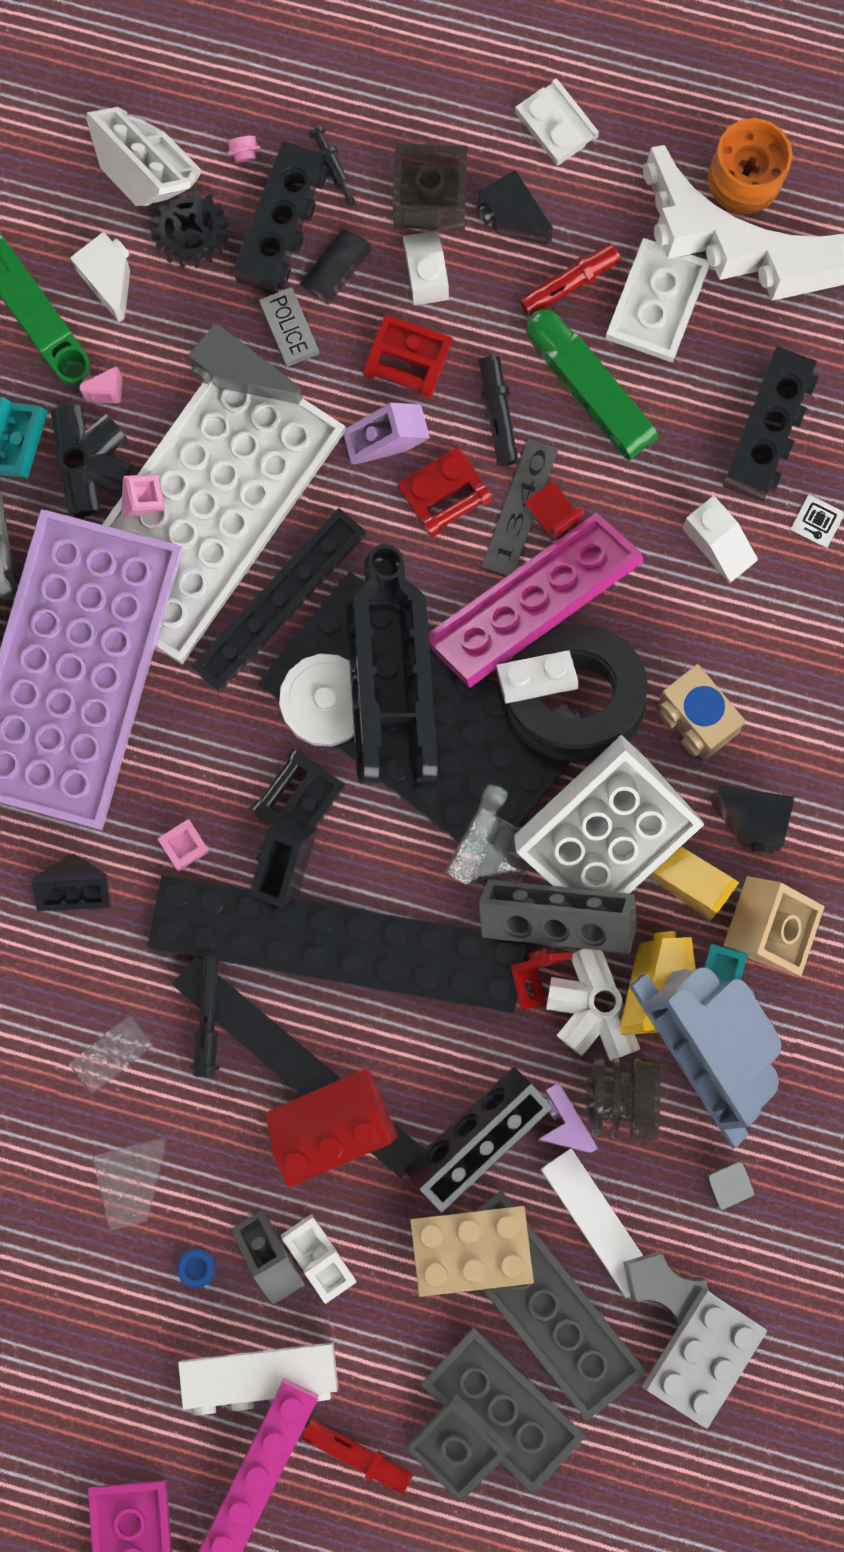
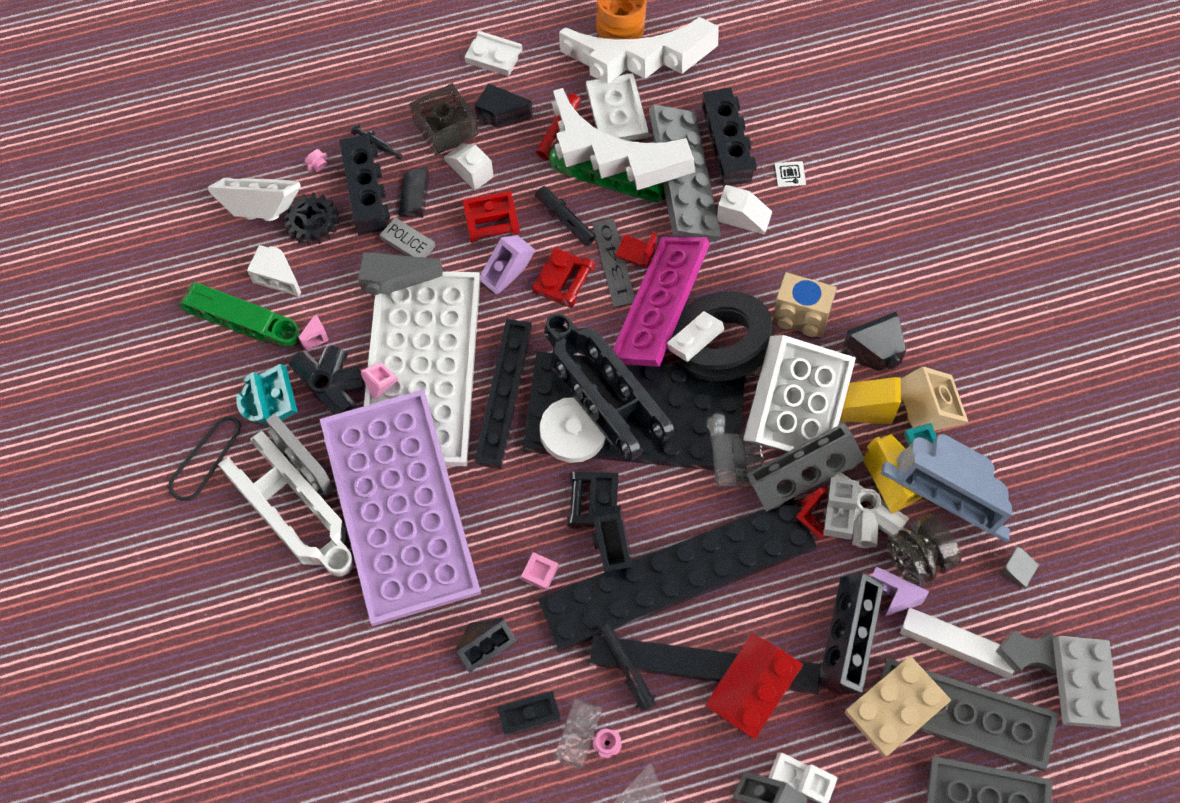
camera: 35 degrees left, 15 degrees down
none -> black plate [497,691,561,737]
none -> white arch [551,88,695,190]
none -> bright pink plate [593,728,622,758]
none -> dark grey plate [649,104,721,242]
none -> light grey slope [823,477,859,540]

